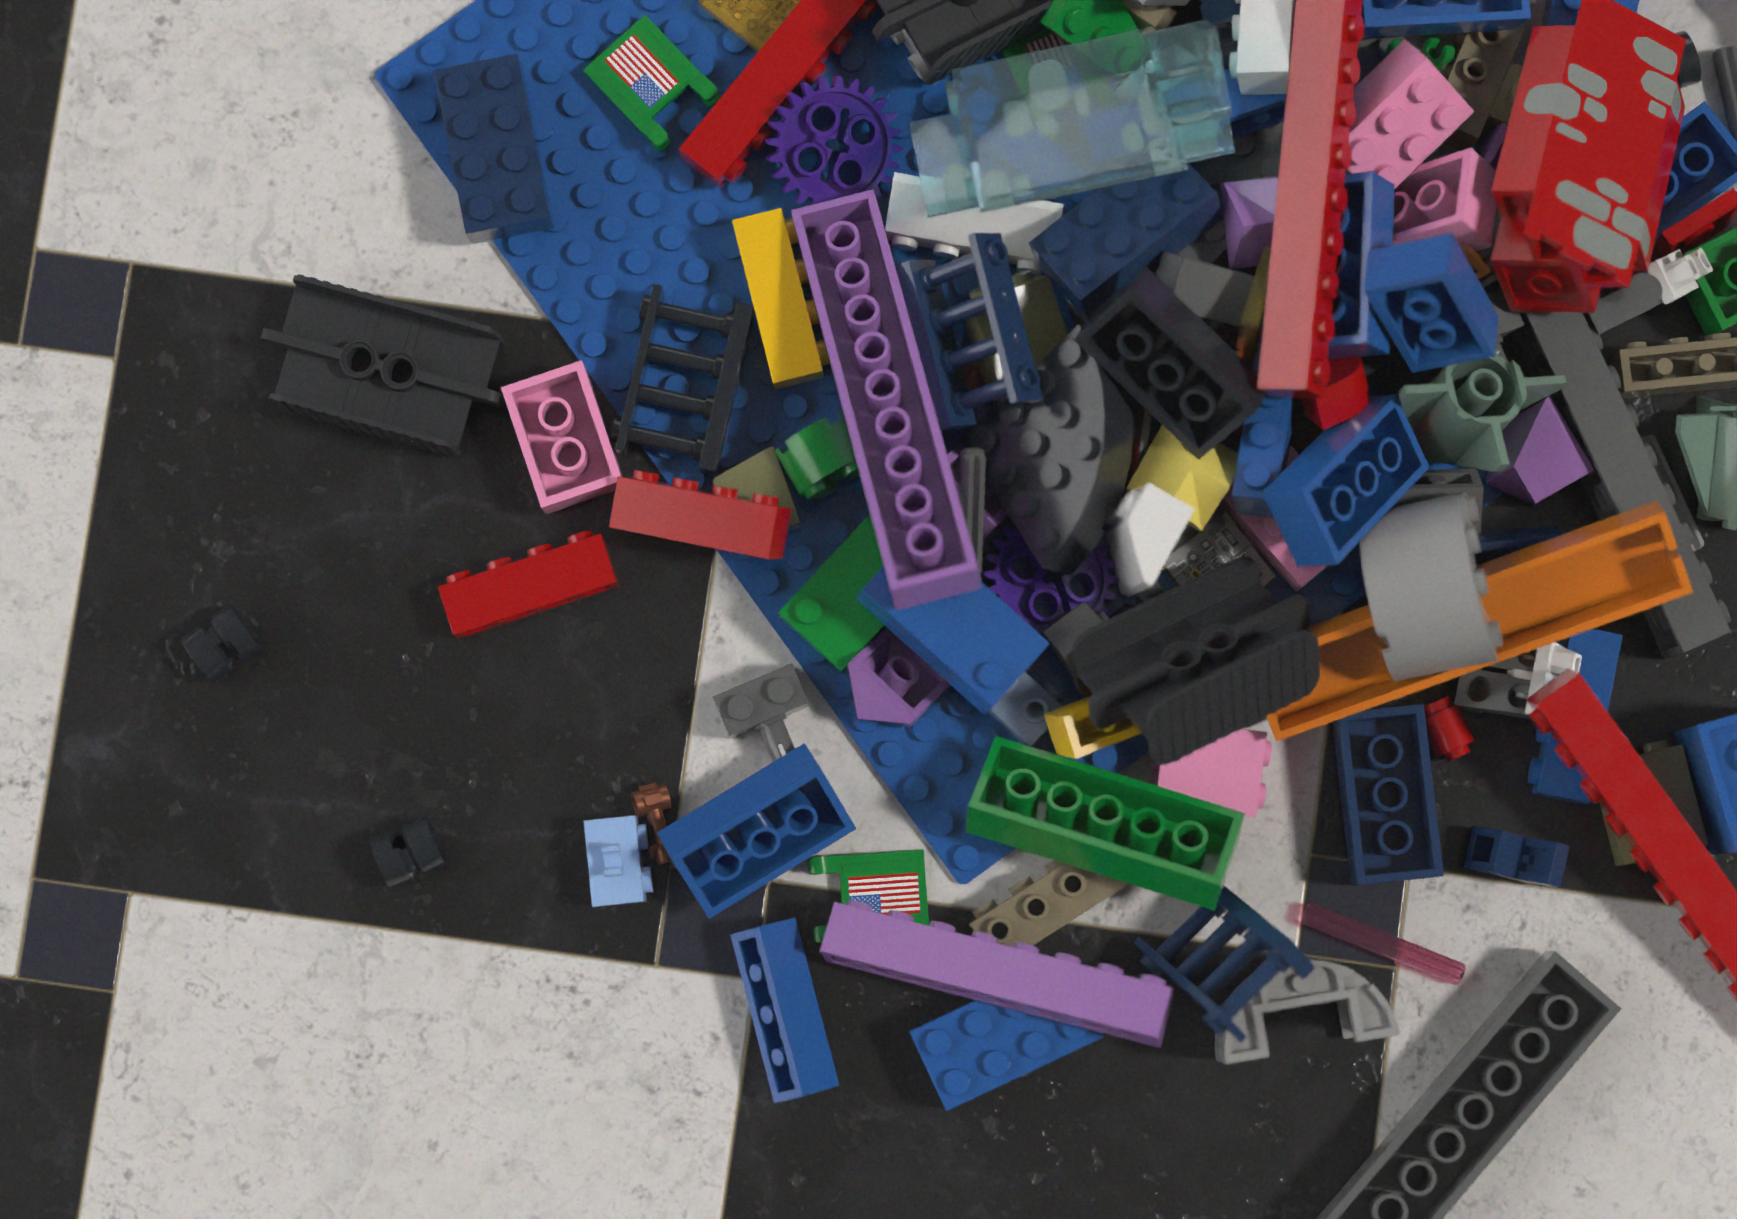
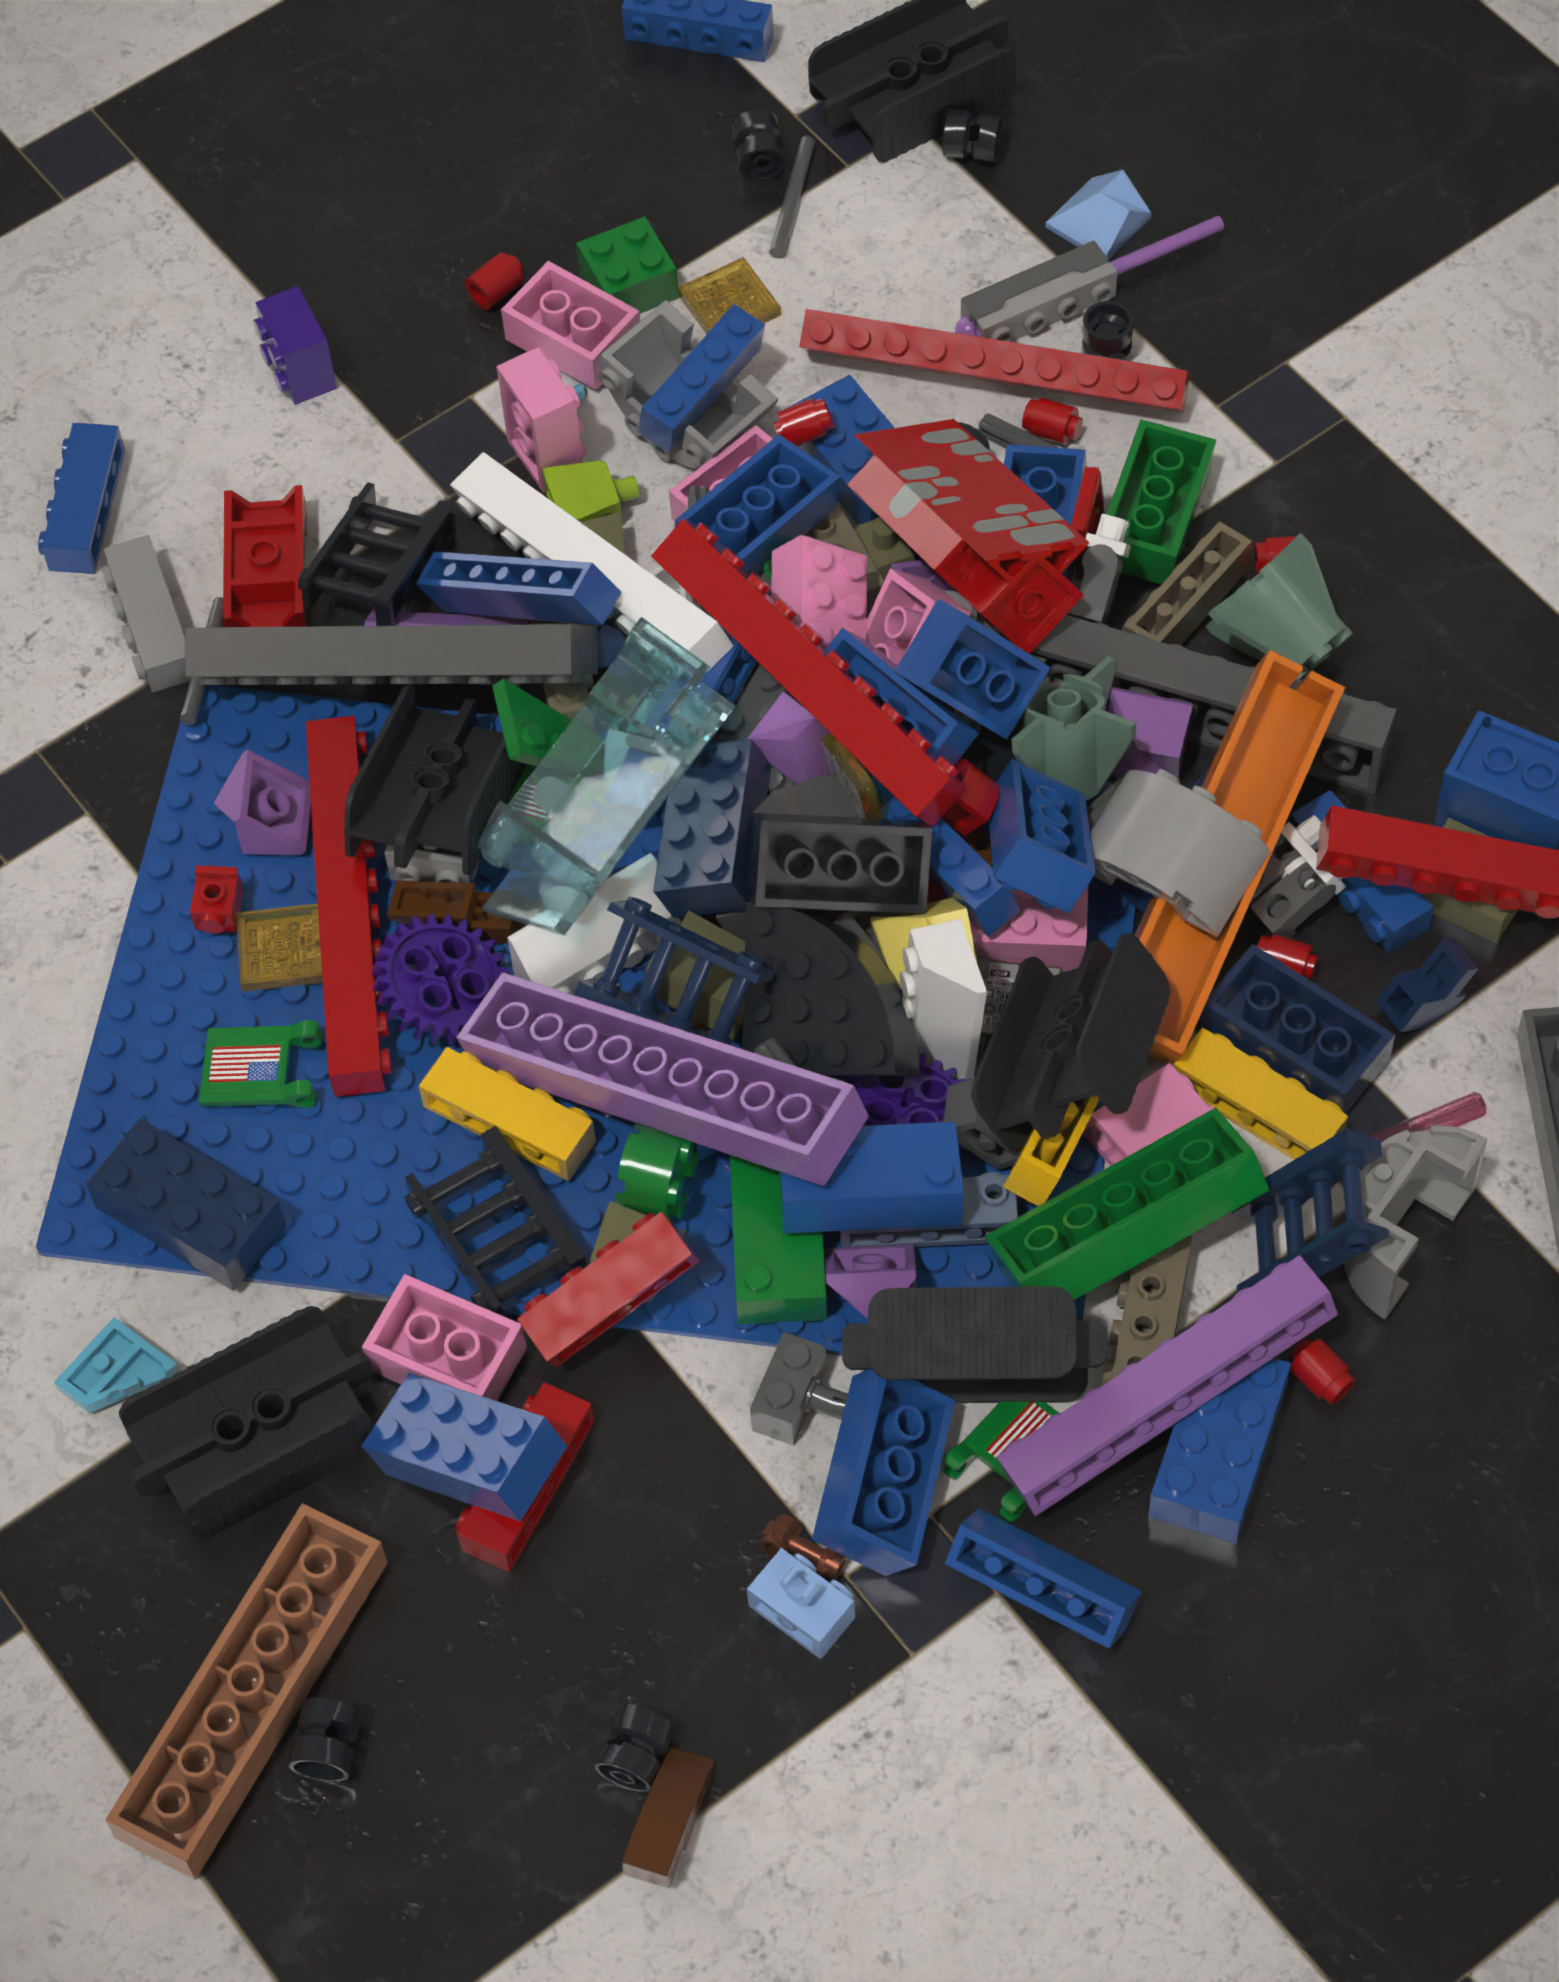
camera: 45 degrees left, 25 degrees down
none -> medium azure wing [54,1317,180,1413]
none -> nougat brick [105,1503,388,1880]
none -> blue brick [362,1373,567,1522]
none -> reddish brown slope [387,880,551,944]
none -> reddish brown slope [622,1747,716,1889]
none -> black piece [842,1286,1106,1403]
none -> yellow brick [1173,1027,1348,1160]
none -> red brick [1289,1338,1356,1405]

